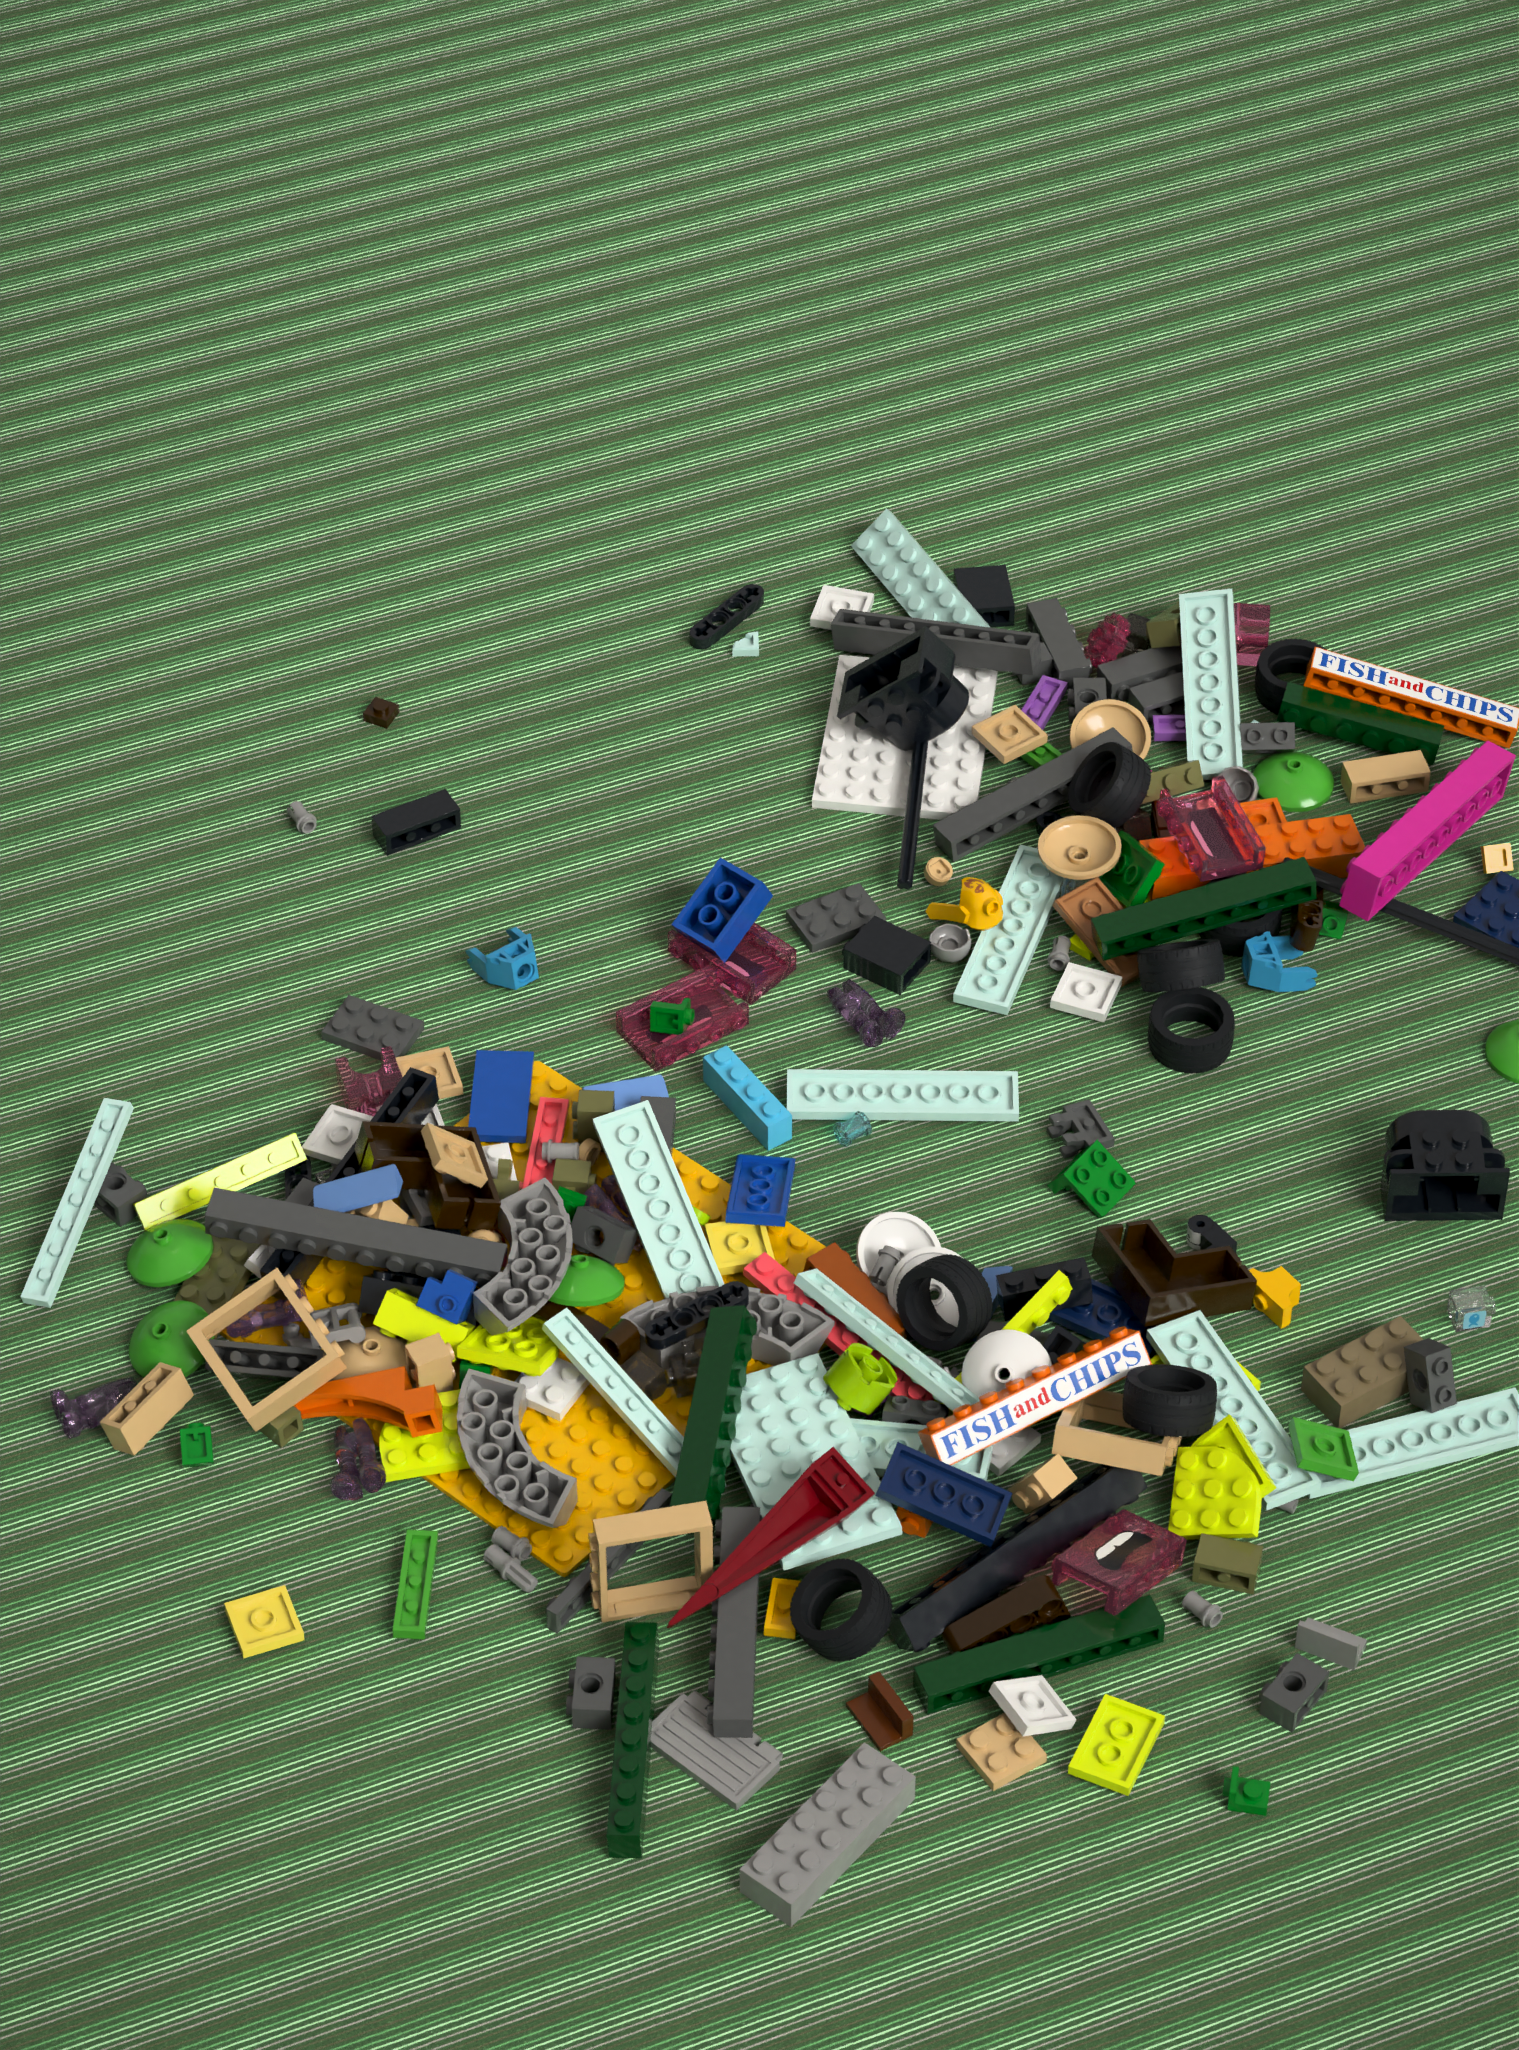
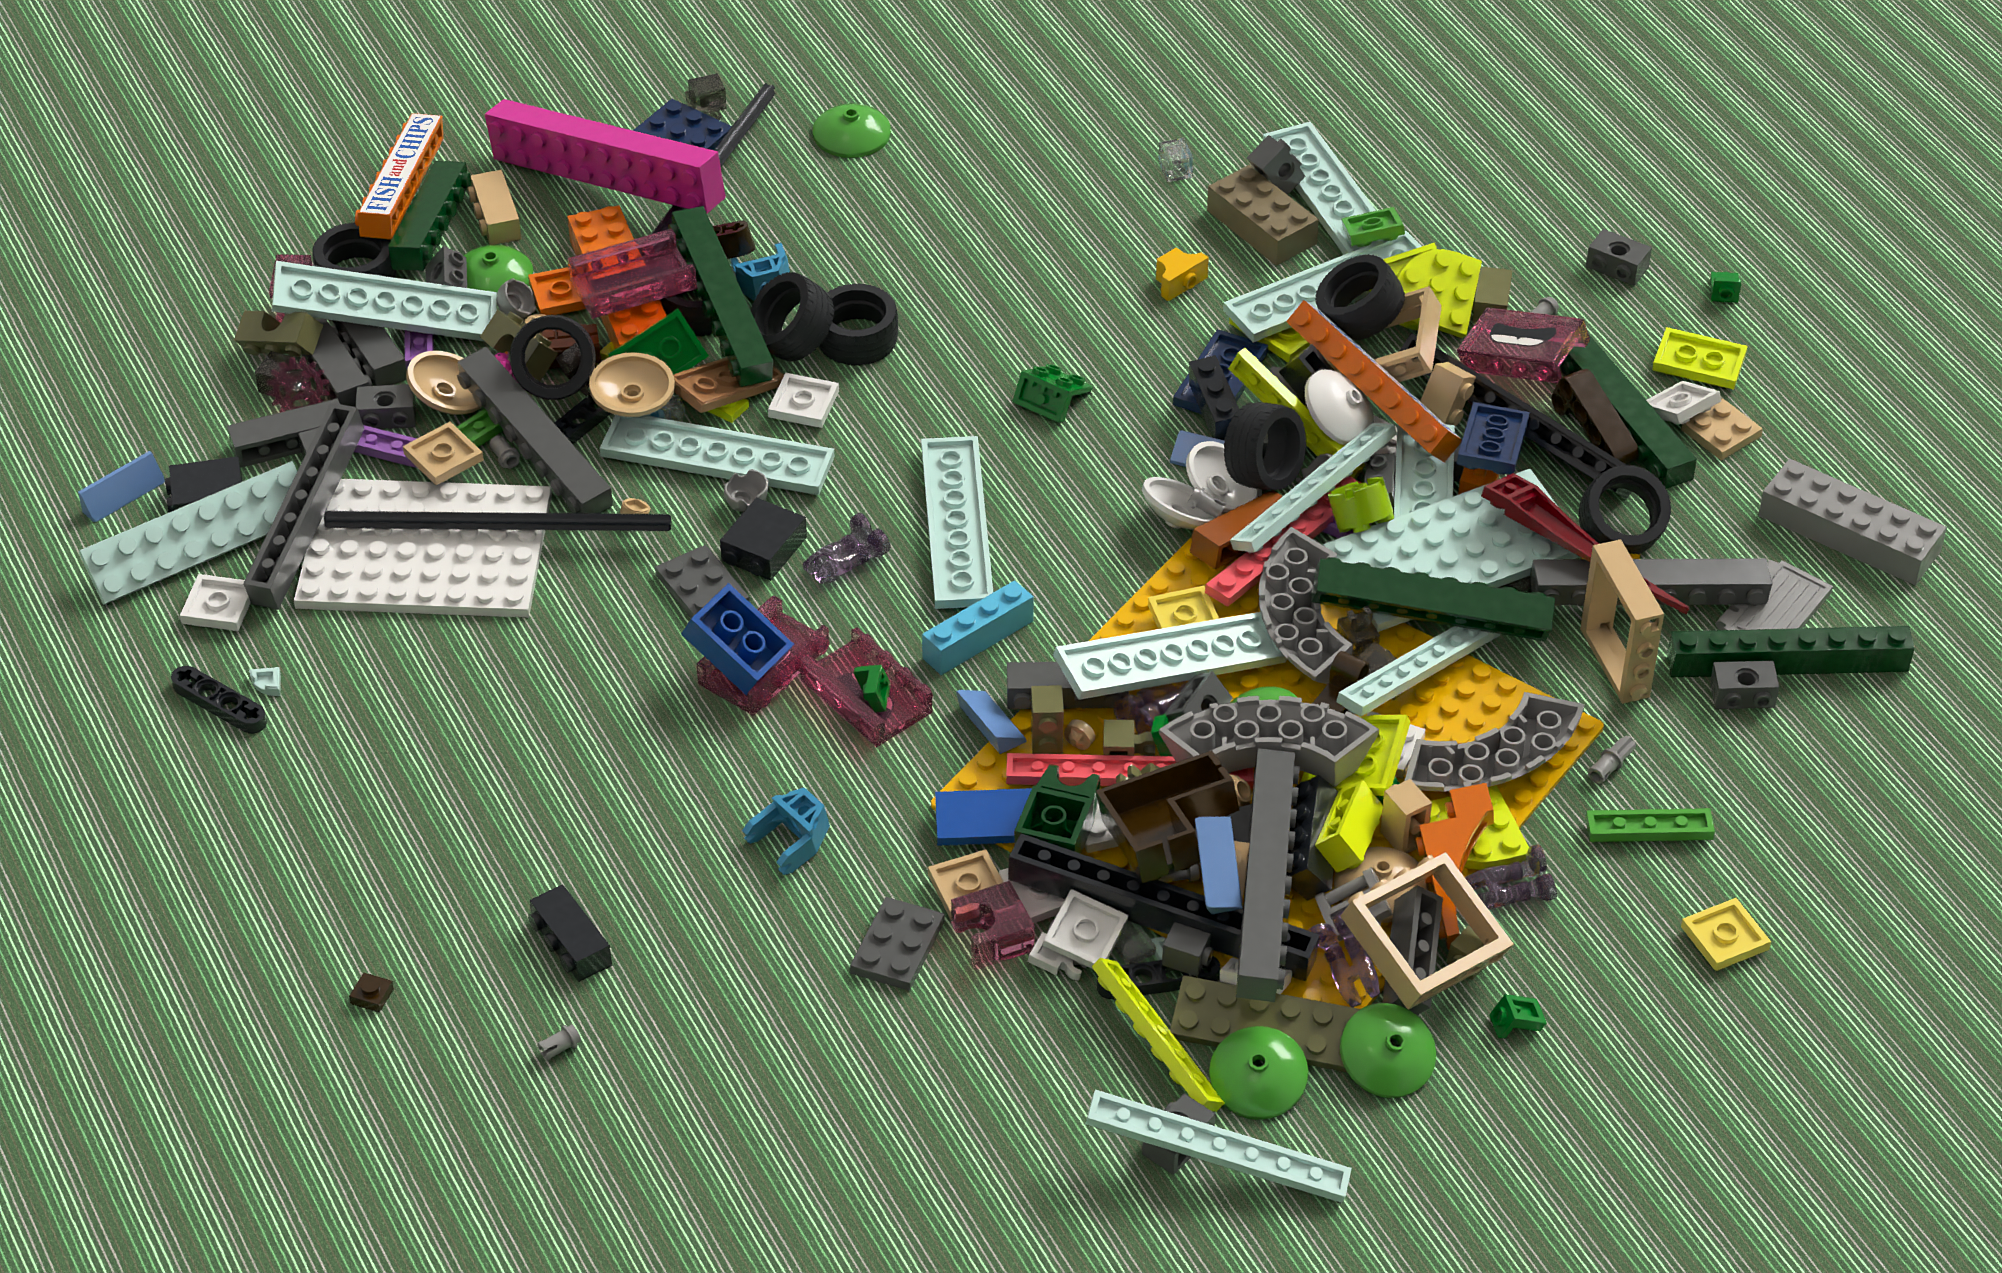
camera: 95 degrees left, 0 degrees up
clear purple piece [50,1377,137,1439] -> none
tan brick [100,1362,194,1456] -> none
blue brick [416,1269,477,1324] -> none
tan plate [421,1122,488,1188] -> none
light grey pin [491,1526,532,1561] -> none
light grey pin [542,1139,579,1163] -> none
dark grey plate [546,1488,672,1634] -> none
black beam [645,1281,749,1350] -> none
blue tile [725,1154,796,1227] -> none
clear light blue bush [833,1111,872,1147] -> none
black brick [837,626,969,751] -> none
reddish brown panel [846,1671,914,1752] -> none
yellow piece [925,877,1003,931] -> none
dark grey plate [1047,1100,1115,1159] -> none
light grey pin [1048,936,1071,971] -> none
dark brown piece [1091,1219,1257,1327] -> none
black leg [1187,1215,1237,1253] -> none
light grey panel [1295,1617,1367,1670] -> none
black brick [1380,1110,1510,1221] -> none
none -> medium blue slope [78,451,165,522]
none -> dark green brick [1014,764,1101,854]

